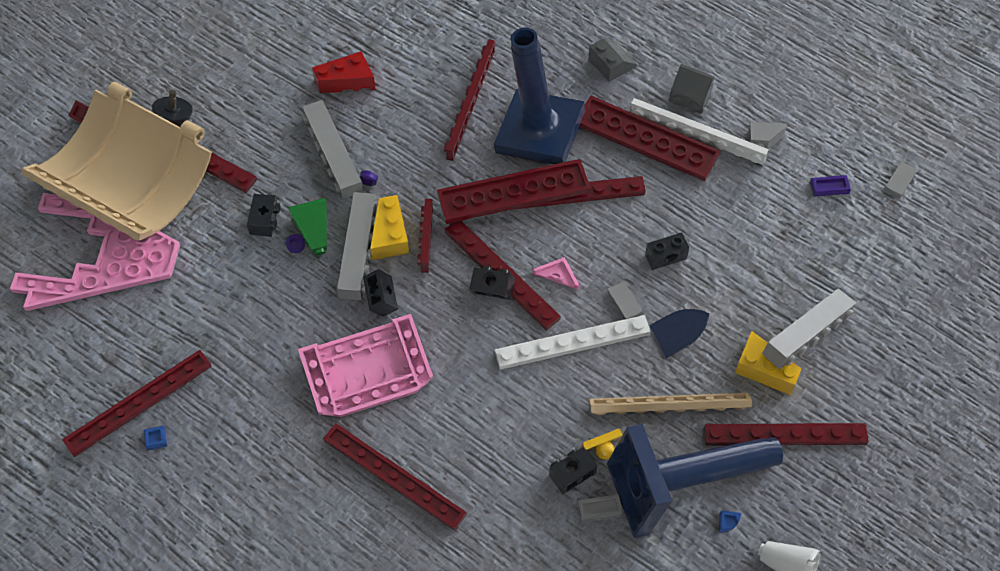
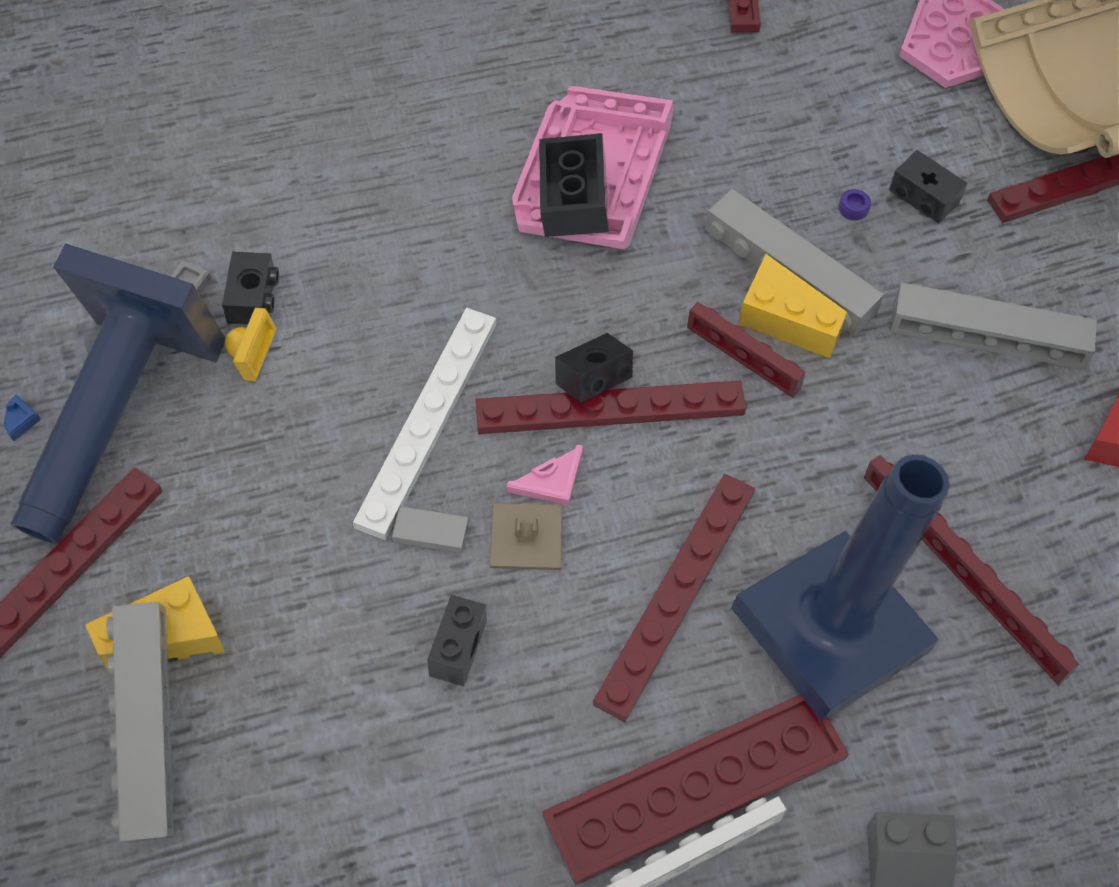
camera: 125 degrees right, 0 degrees up
green slope [288,198,328,255] -> none
dark red plate [323,423,467,531] -> none
dark purple tile [359,170,378,186] -> none
black brick [363,269,398,317] -> none
dark red plate [437,159,591,224] -> none
tan plate [589,393,752,415] -> none
dark blue shield [650,309,710,358] -> none
none -> dark tan piece [490,503,562,570]
none -> black brick [539,133,609,237]

